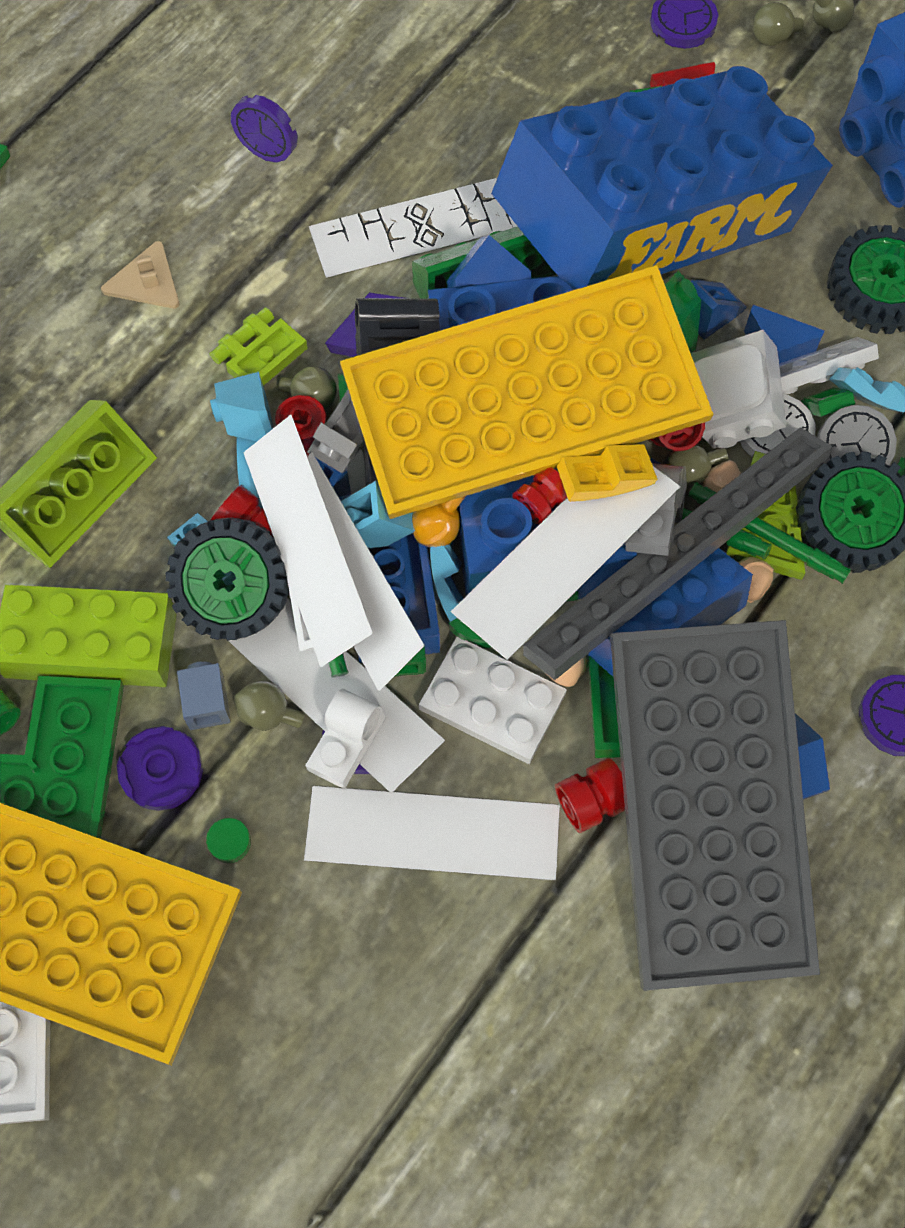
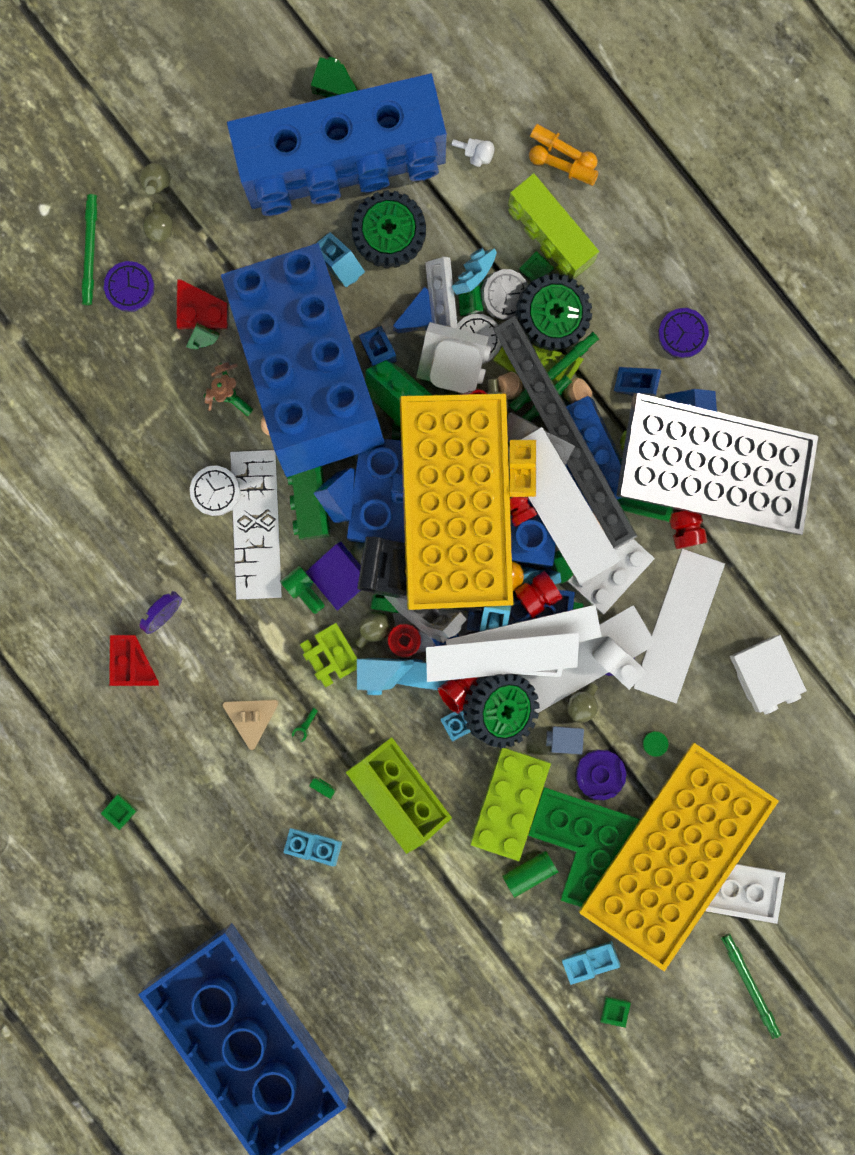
camera: 75 degrees left, 20 degrees up
none -> red wing [109,635,159,686]
none -> white tile [190,466,241,516]
none -> green axle [280,565,325,614]
none -> green hand [292,708,318,742]
none -> green tile [309,777,336,799]
none -> medium azure slope [317,232,365,288]
none -> red wheel [514,571,563,618]
none -> blue slope [614,367,662,397]
none -> white brick [730,635,806,714]

